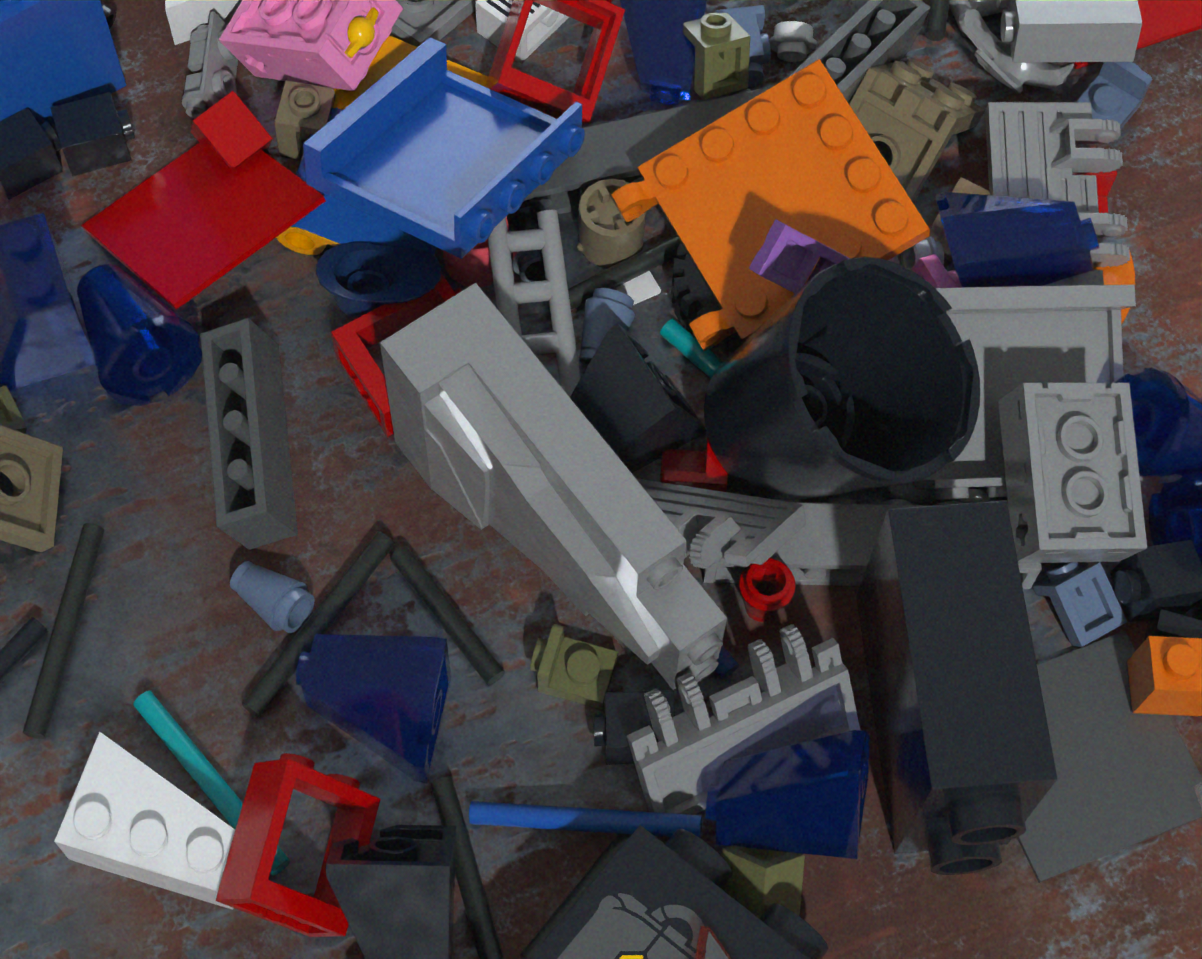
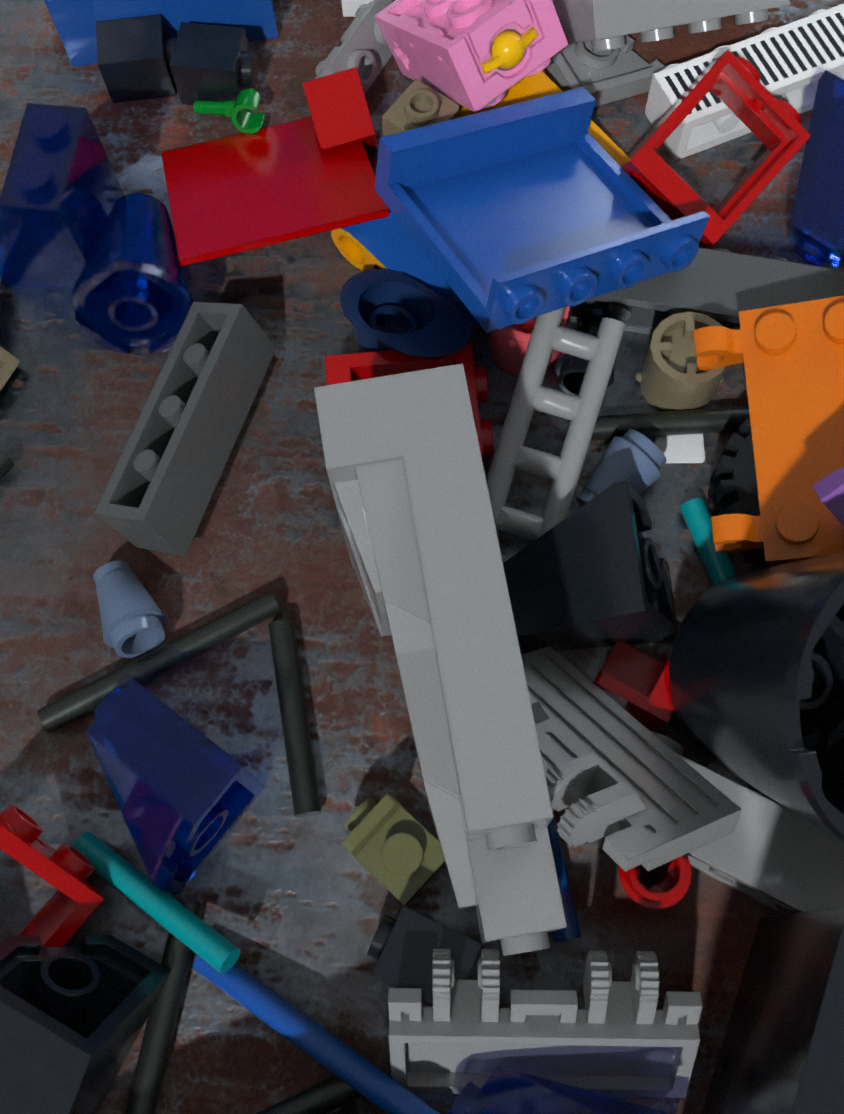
camera: 35 degrees right, 5 degrees up
none -> teal bar [72,832,240,974]
none -> green hand [193,88,265,134]

